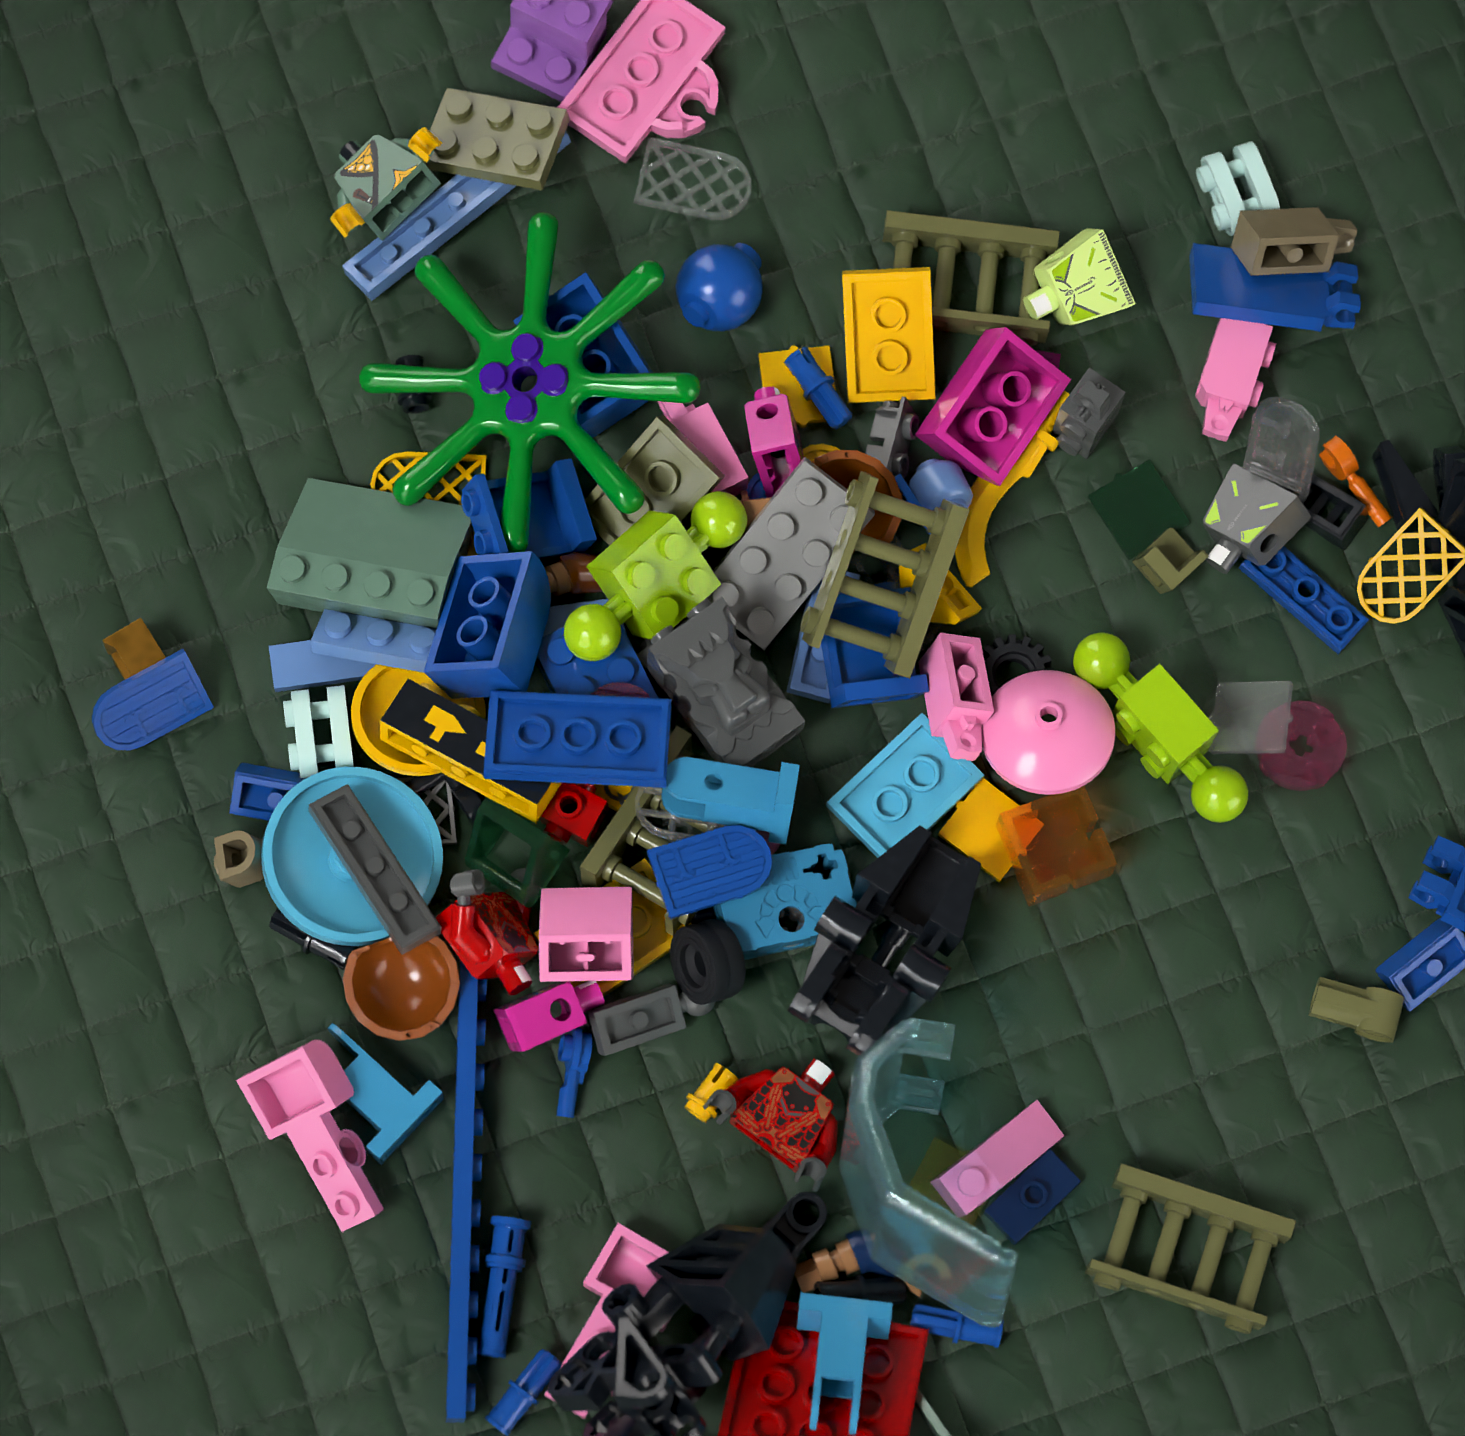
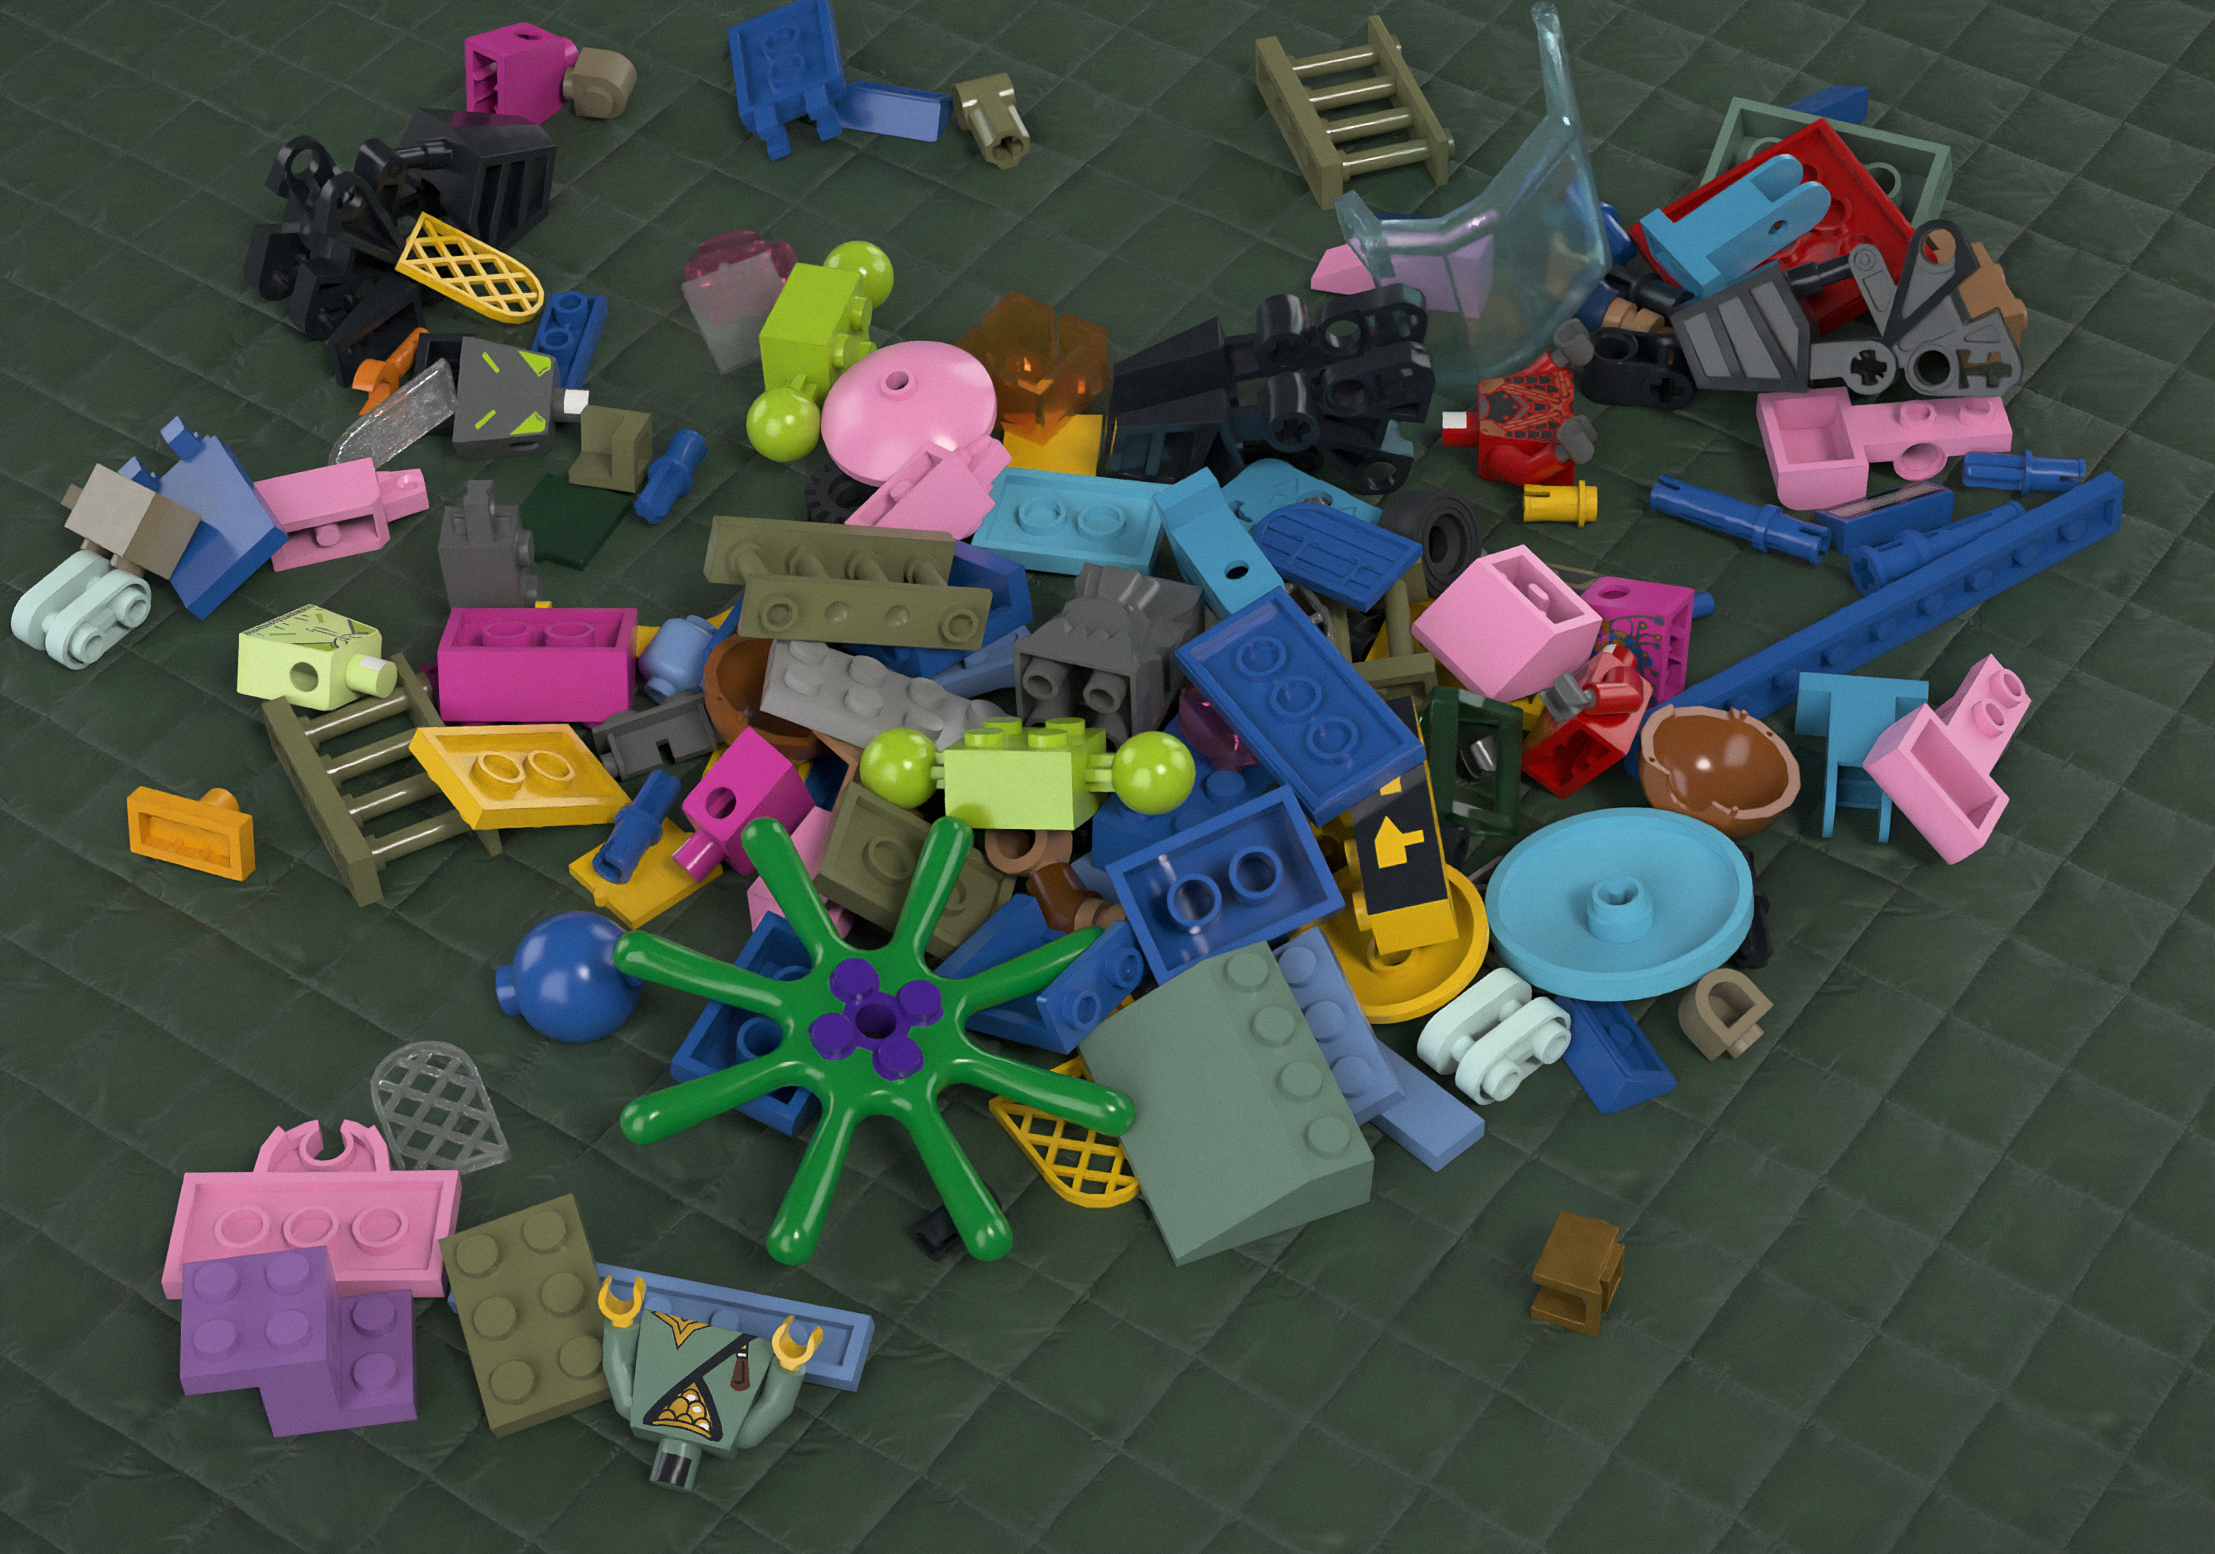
camera: 115 degrees left, 30 degrees down
blue window [92,649,214,751] -> none
dark grey tile [308,784,442,955] -> none
none -> light orange tile [127,786,256,882]
none -> blue axle [634,429,708,525]
none -> blue pin [1649,474,1832,566]
none -> blue slope [1815,480,1955,556]

